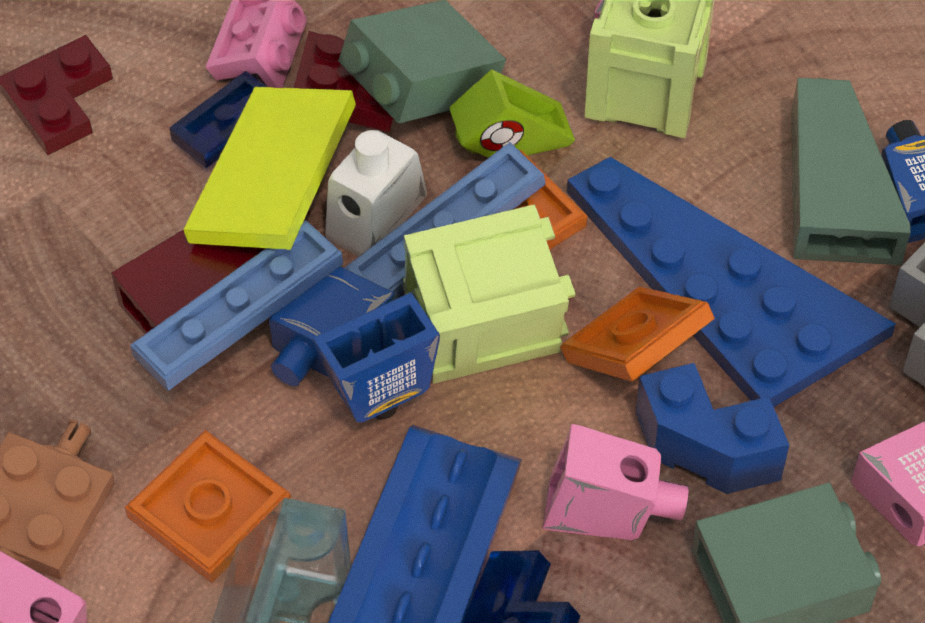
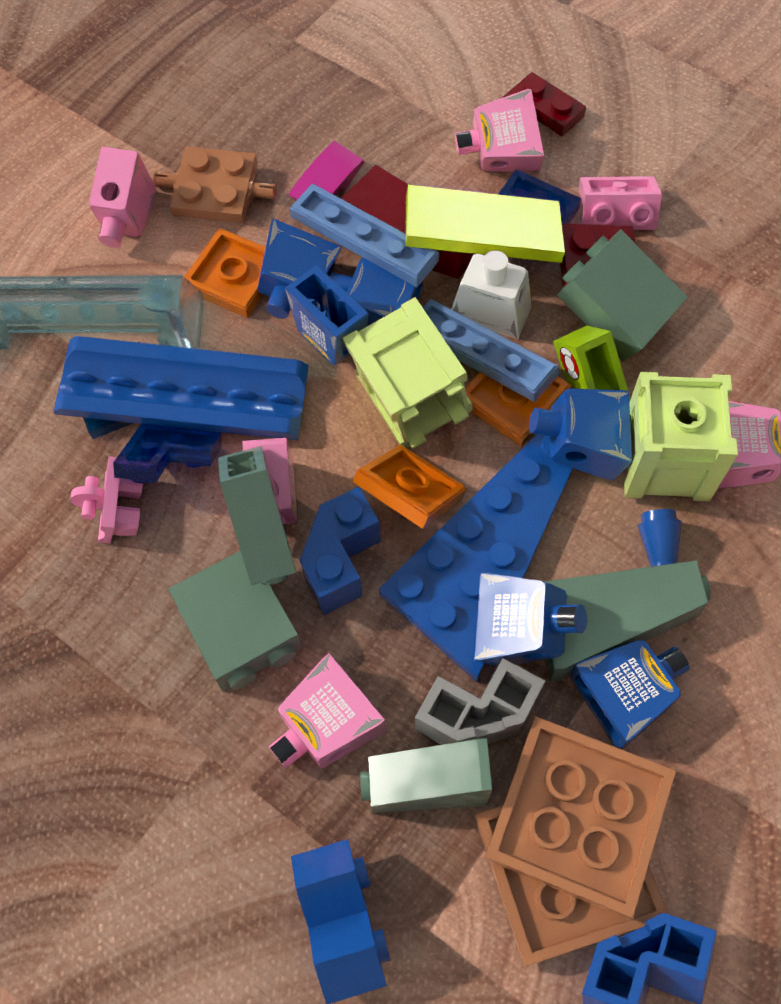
camera: 80 degrees right, 10 degrees up
none -> sand green slope [218,446,296,585]
none -> blue torso [257,218,342,319]
none -> dark pink slope [289,141,365,201]
none -> bright pink torso [455,89,544,172]
none -> torso [474,573,587,667]
none -> blue torso [529,389,632,481]
none -> blue cone [637,509,682,567]

